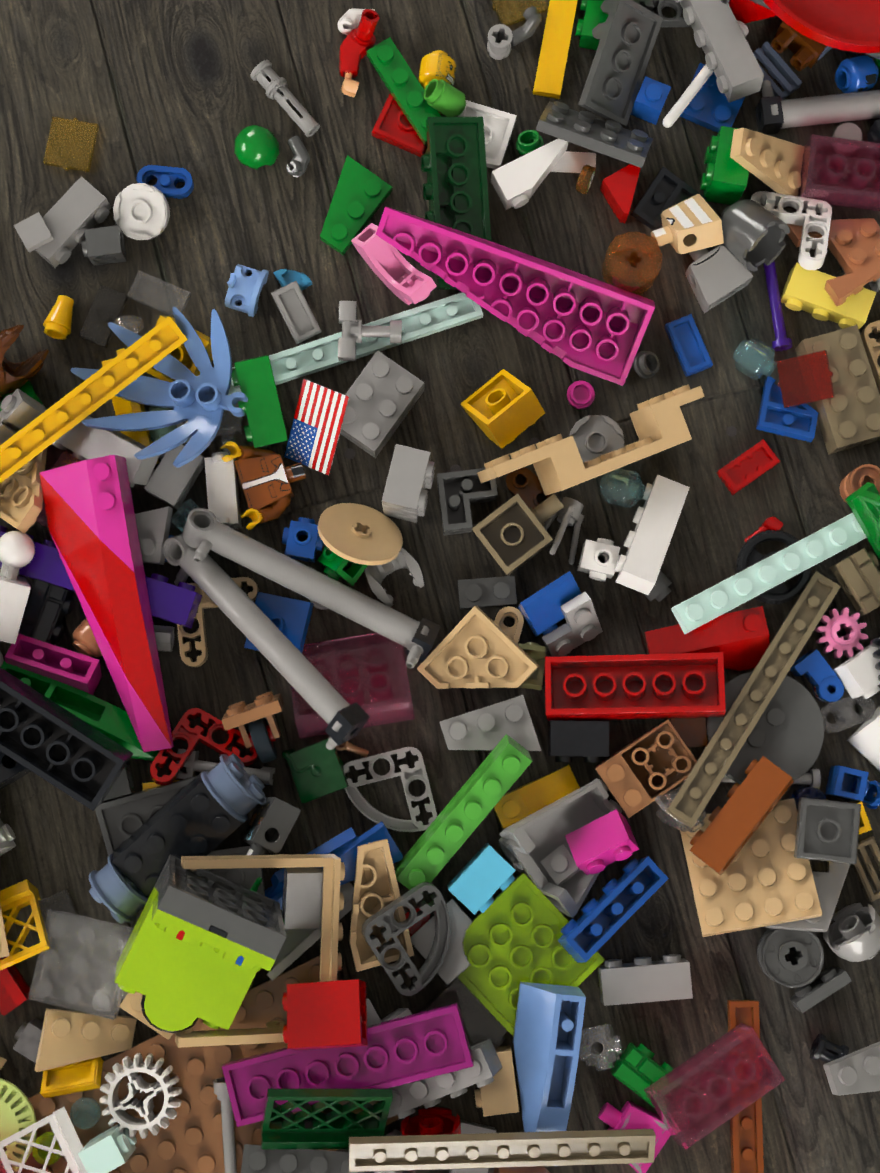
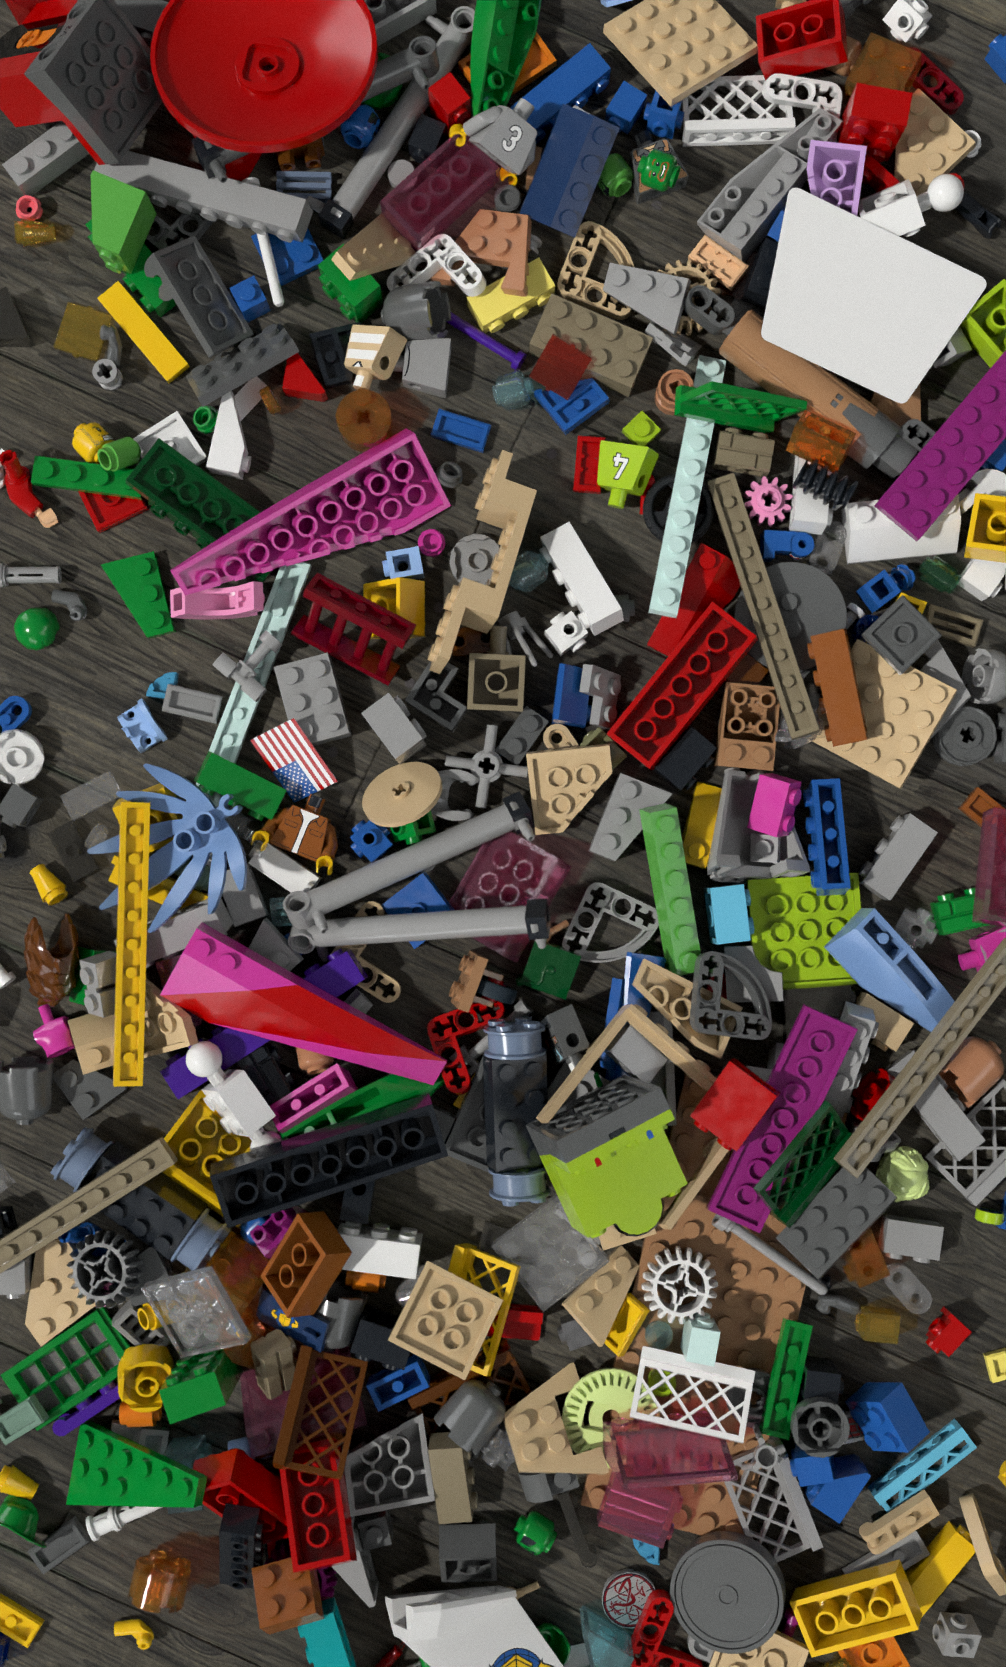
camera: 50 degrees left, 5 degrees up
none -> dark red fence [291,573,416,686]
none -> light blue brick [382,546,424,579]
none -> light grey bar [445,725,528,808]
none -> lime torso [597,440,659,509]
none -> lime plate [622,411,661,446]

